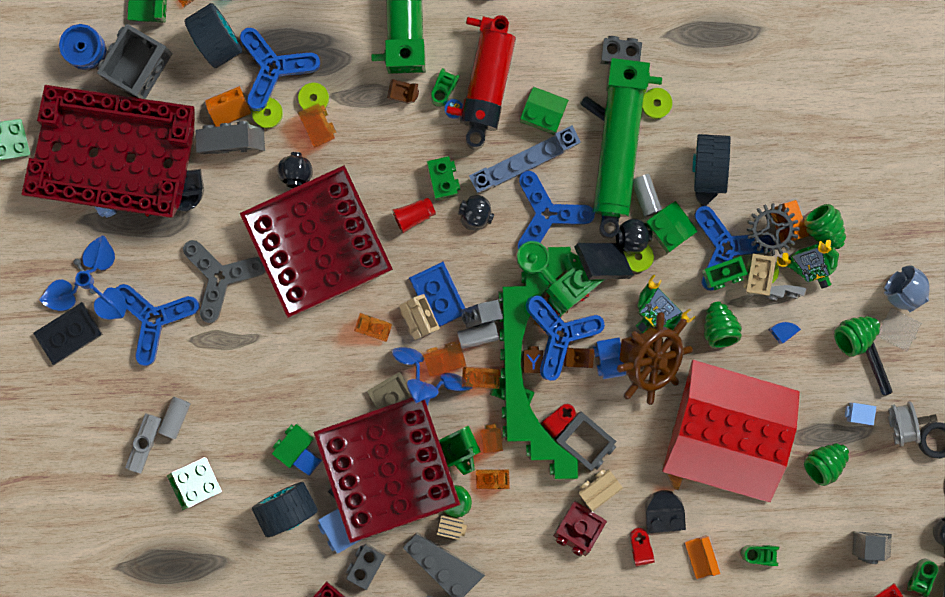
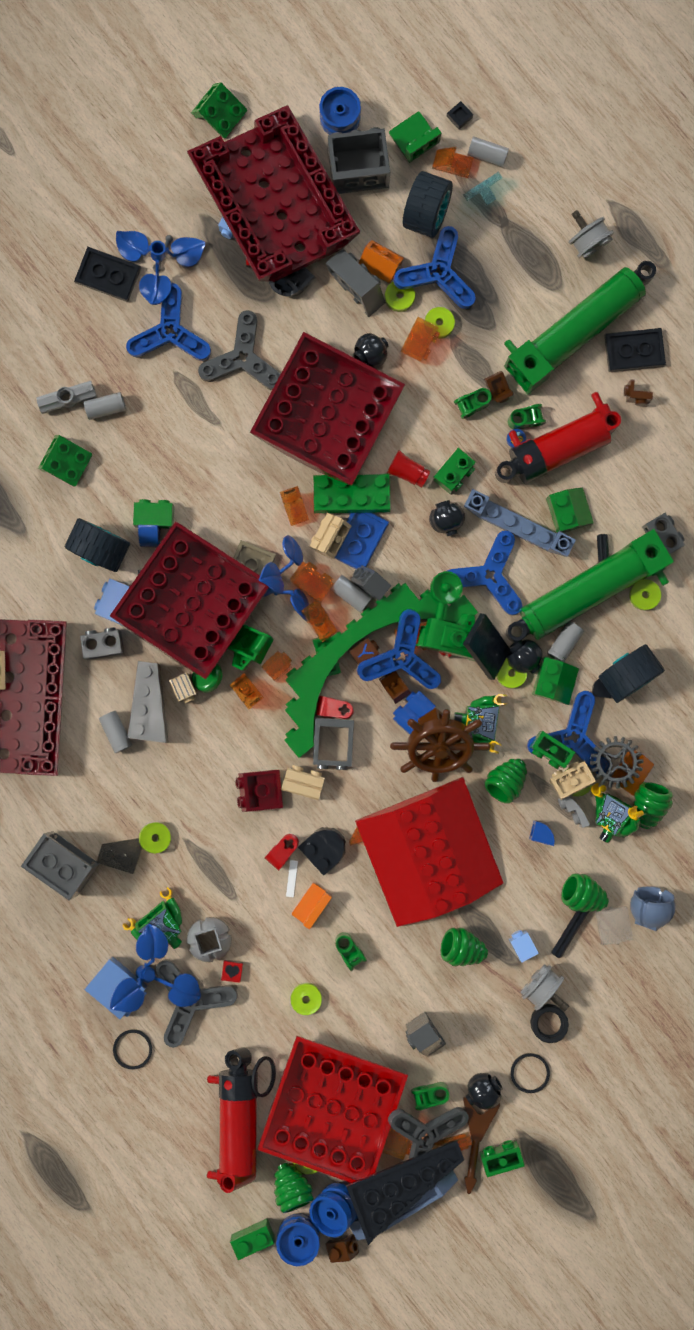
camera: 45 degrees right, 0 degrees up
none -> white sticker [286,860,298,897]
none -> green plate [313,474,390,513]
none -> green piece [454,388,492,419]

